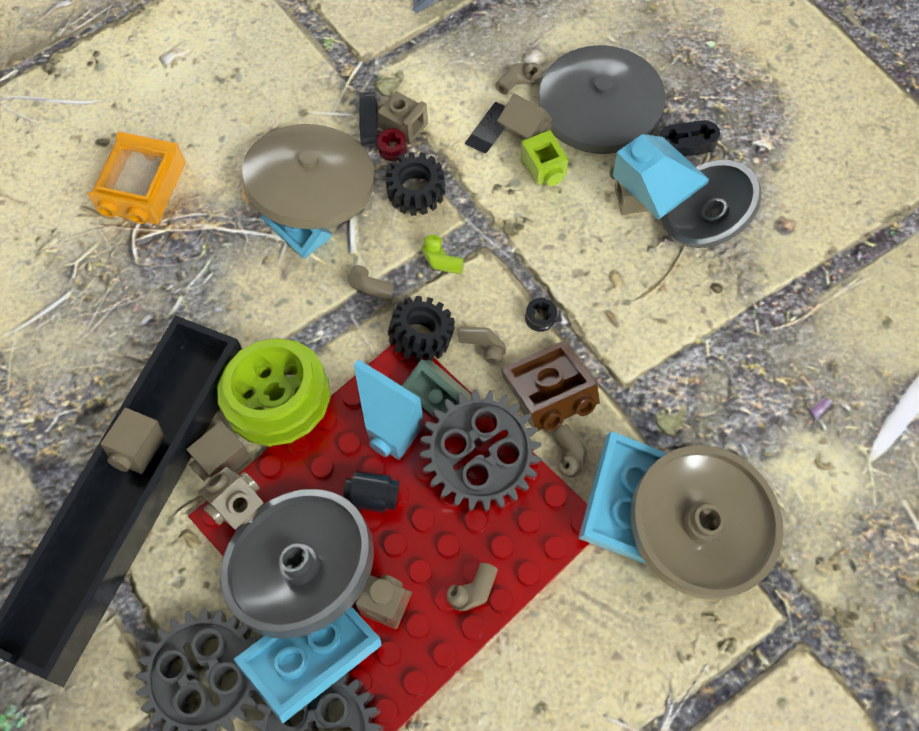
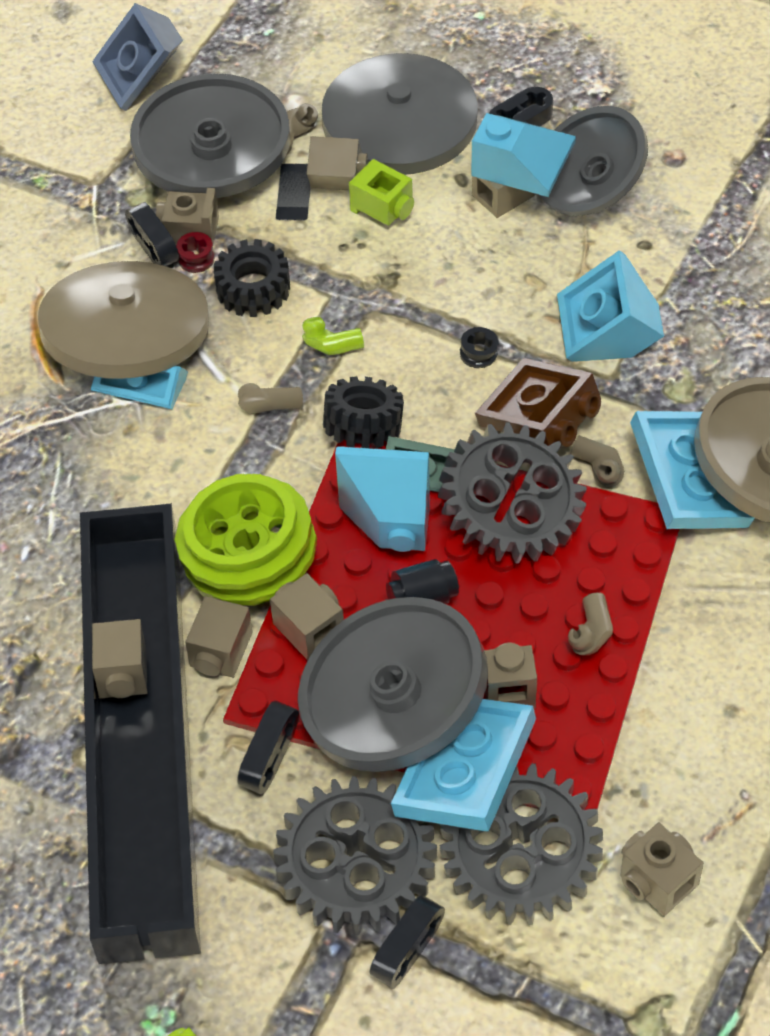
camera: 30 degrees left, 10 degrees down
dark tan brick [198,466,264,530] -> none
dark tan arm [458,326,506,364] -> none
none -> dark grey dish [130,74,290,198]
none -> black beam [237,700,299,794]
none -> dark tan brick [270,573,344,660]
none -> medium azure slope [557,250,664,362]

